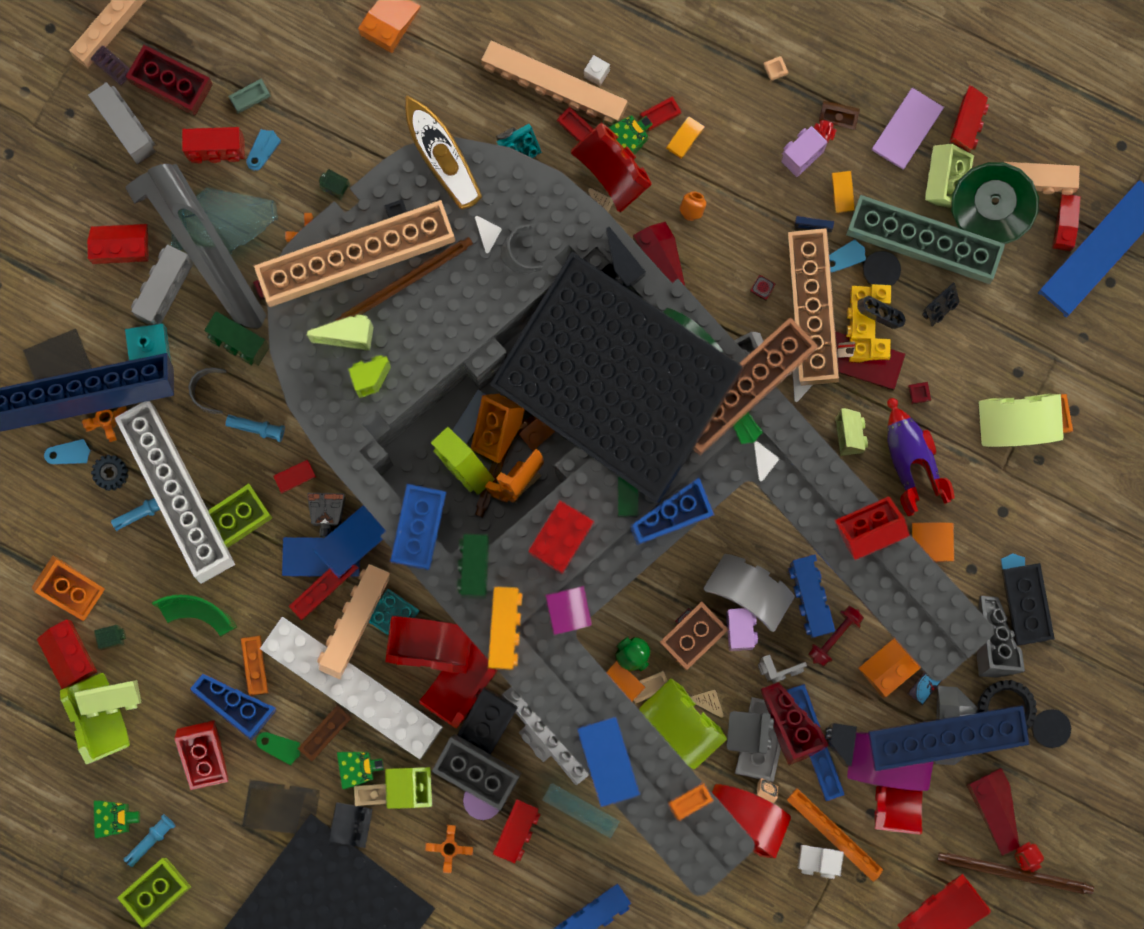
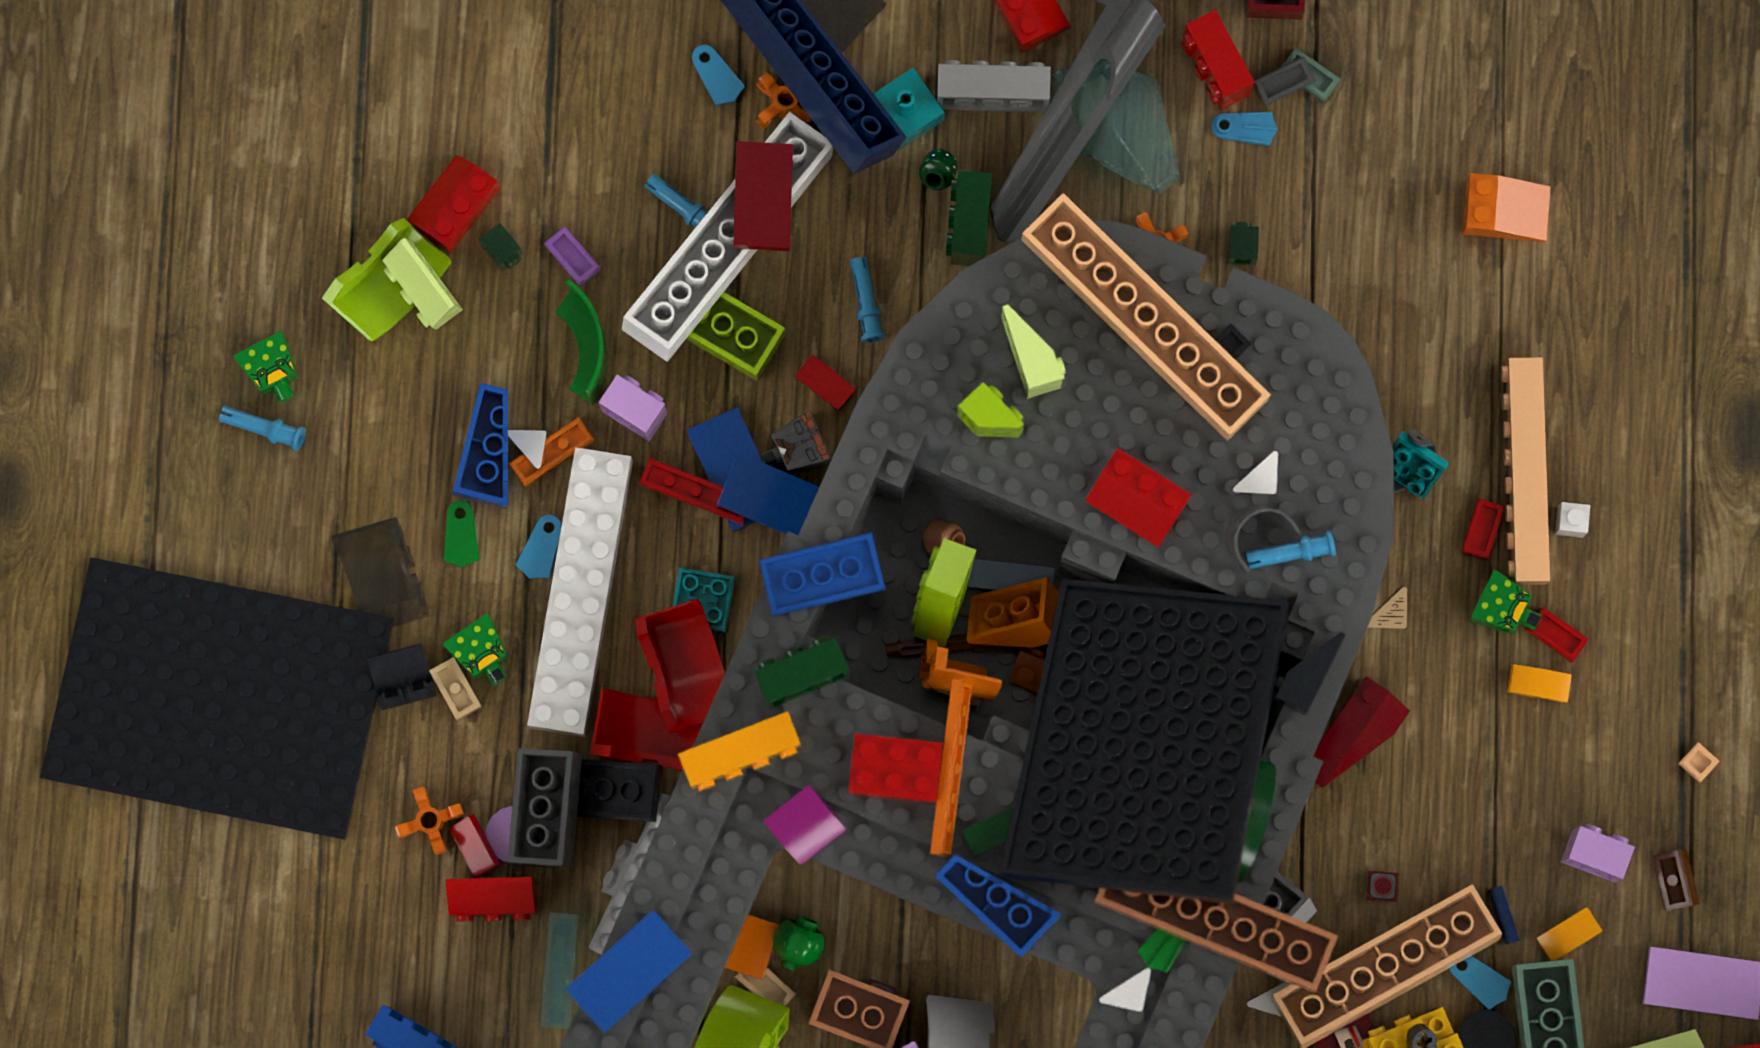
camera: 65 degrees right, 0 degrees up
orange slope [32,556,105,621] -> none
black bush [91,455,128,491] -> none
lime brick [117,858,191,928] -> none
red slope [174,720,228,790] -> none
dark grey piece [188,368,227,414] -> none
reddish brown plate [298,705,352,762] -> none
light nougat brick [317,564,390,679] -> none
reddish brown piece [335,237,473,321] -> none
lime slope [385,767,432,809] -> none
piece [405,96,482,209] -> none
red panel [571,123,652,212] -> none
orange head [679,191,707,221] -> none
red gear [814,120,836,143] -> none
none -> tile [449,814,500,878]
none -> white sticker [508,430,546,469]
none -> dark azure piece [516,515,562,579]
none -> medium lavender tile [544,226,601,287]
none -> lavender brick [598,375,667,442]
none -> dark red tile [733,141,793,252]
none -> dark green head [919,149,958,191]
none -> nougat head [922,519,965,554]
none -> orange tile [930,679,972,858]
none -> red slope [1085,448,1192,548]
none -> dark azure pin [1245,530,1336,570]
none -> dark grey tile [1254,56,1316,106]

